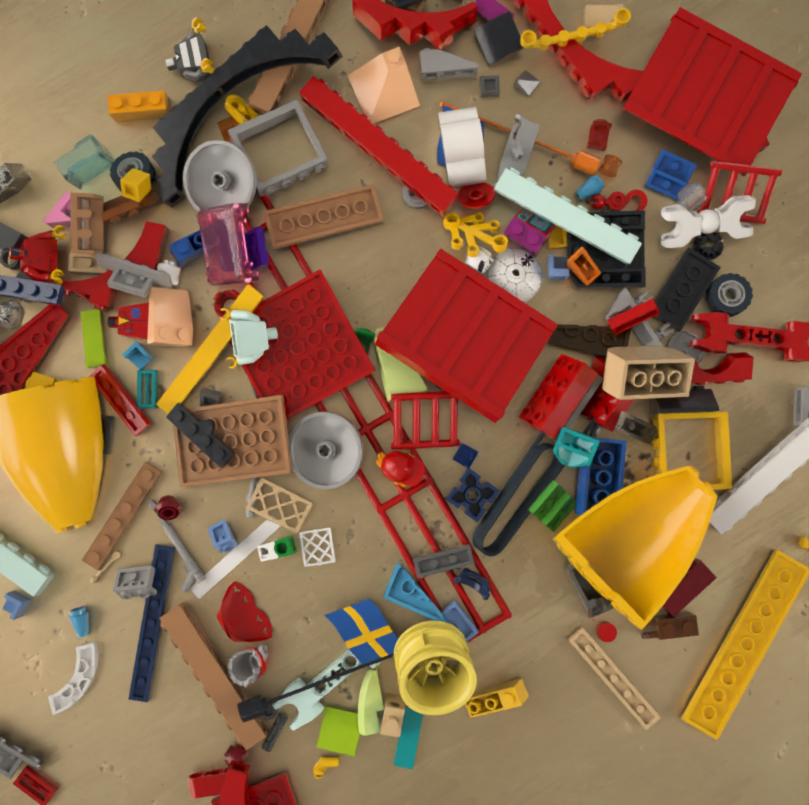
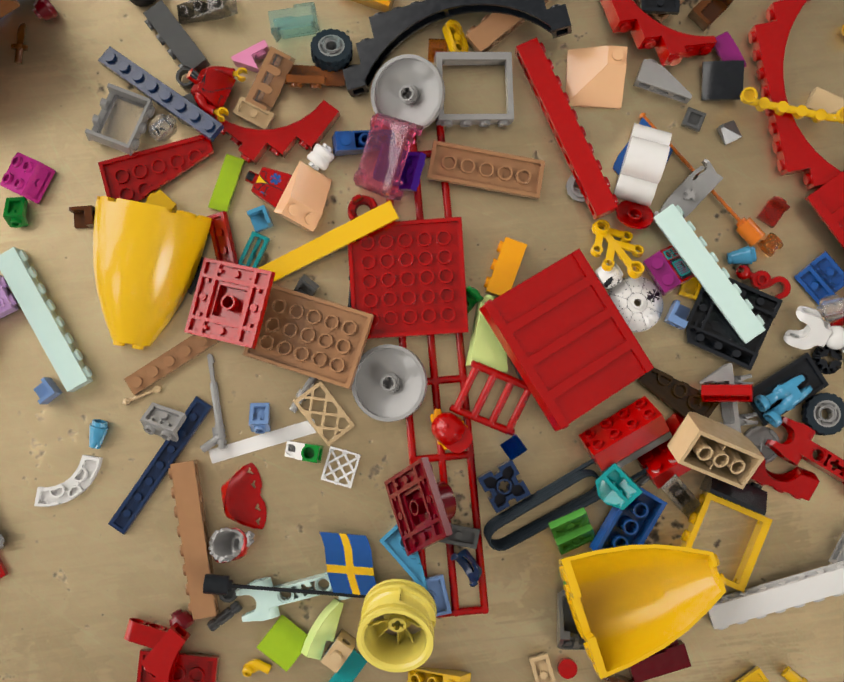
camera: 25 degrees right, 0 degrees up
light grey bracket [95,253,173,298] -> none
yellow panel [120,168,151,202] -> none
dark red cone [154,495,182,520] -> none
black hinge [166,402,235,468] -> none
light aqua torso [220,308,278,368] -> none
orange slope [567,247,601,286] -> none
none -> piece [184,257,275,349]
none -> dark red piece [384,456,456,556]
none -> light orange brick [483,237,527,297]
none -> dark azure piece [754,374,813,428]

